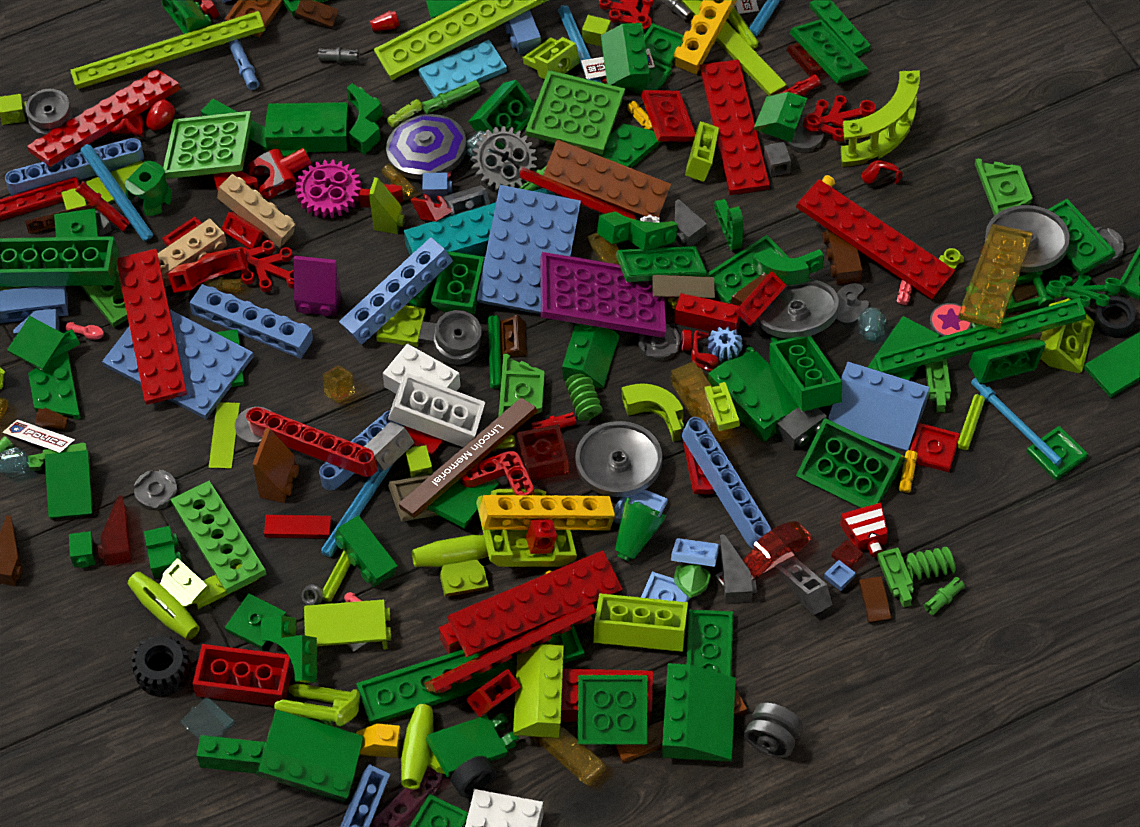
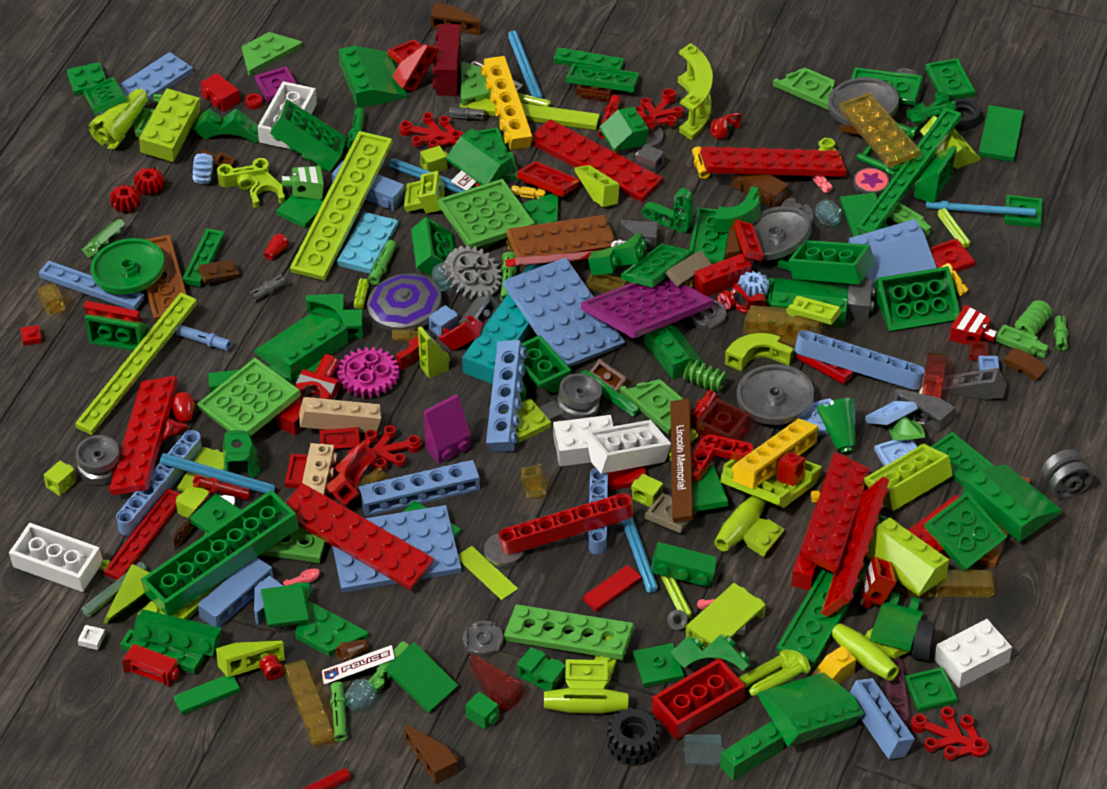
camera: 45 degrees left, 10 degrees down
dark orange slope [252,428,299,503] -> none
flat silver brick [364,422,415,471] -> none

